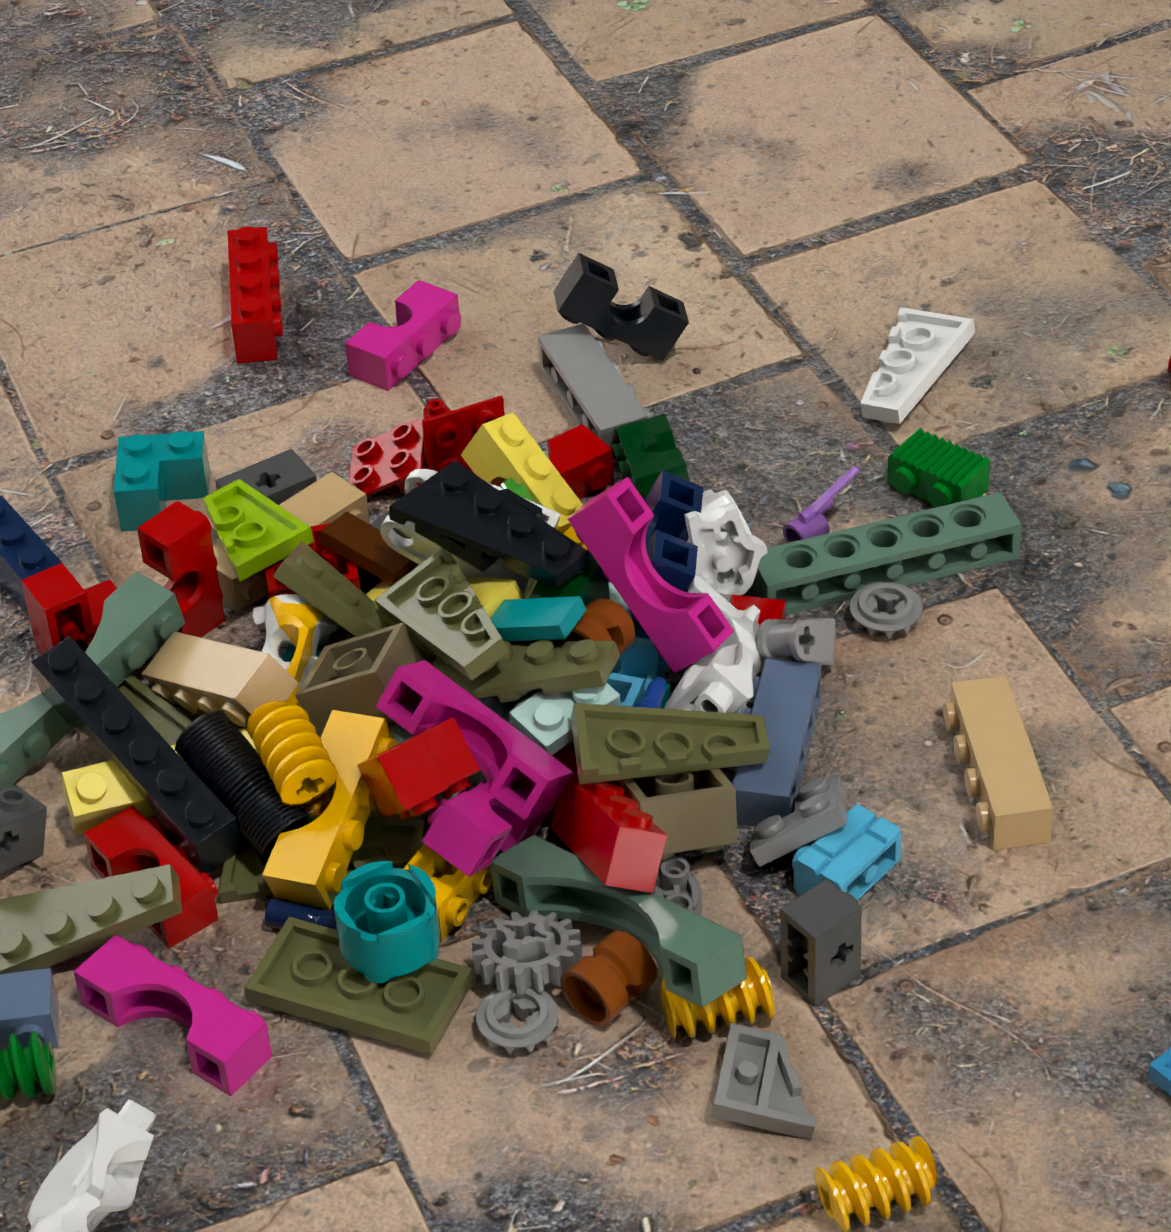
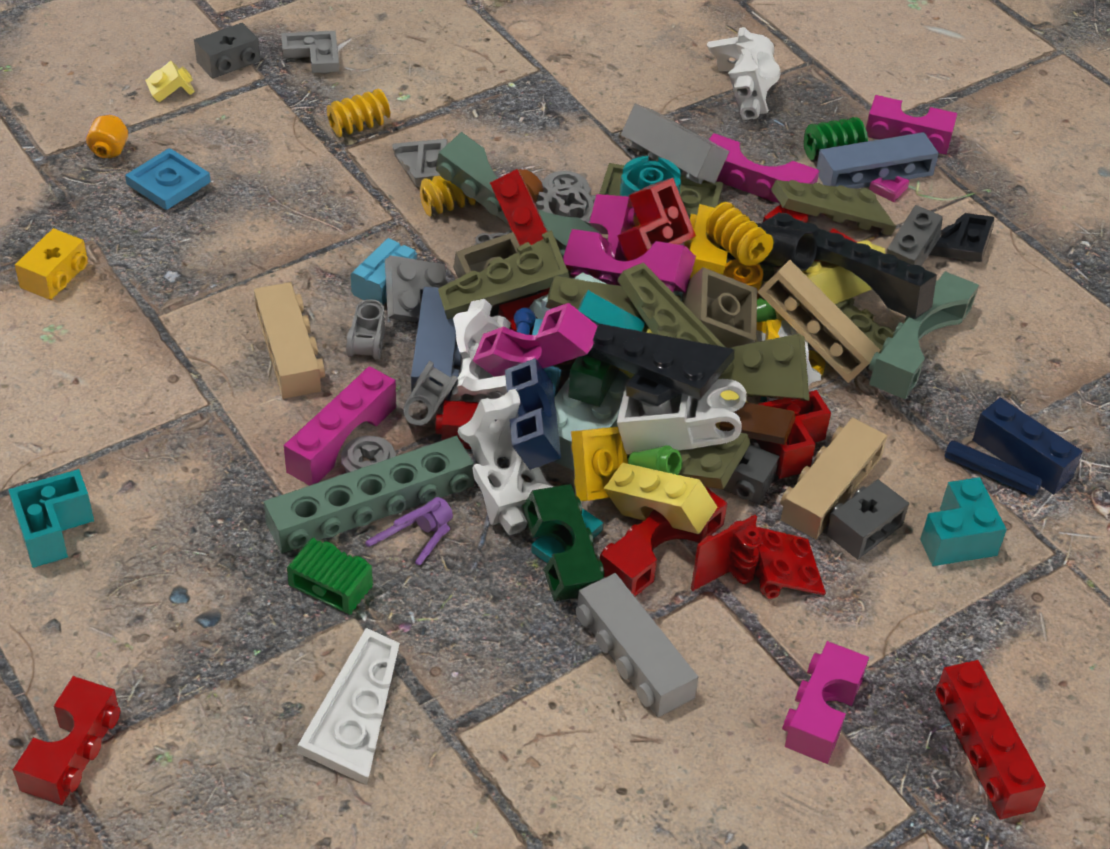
camera: 165 degrees right, 5 degrees up
red brick [21,563,118,655] -> none
red arch [137,500,225,638] -> none
lime wing [203,479,314,582] -> none
black arch [553,253,689,360] -> none
dark grey brick [780,879,862,1006] -> none
none -> dark pink arch [284,366,397,486]
none -> light grey piece [346,299,385,360]
none -> light grey brick [621,103,730,184]
none -> dark blue axle [944,440,1042,496]

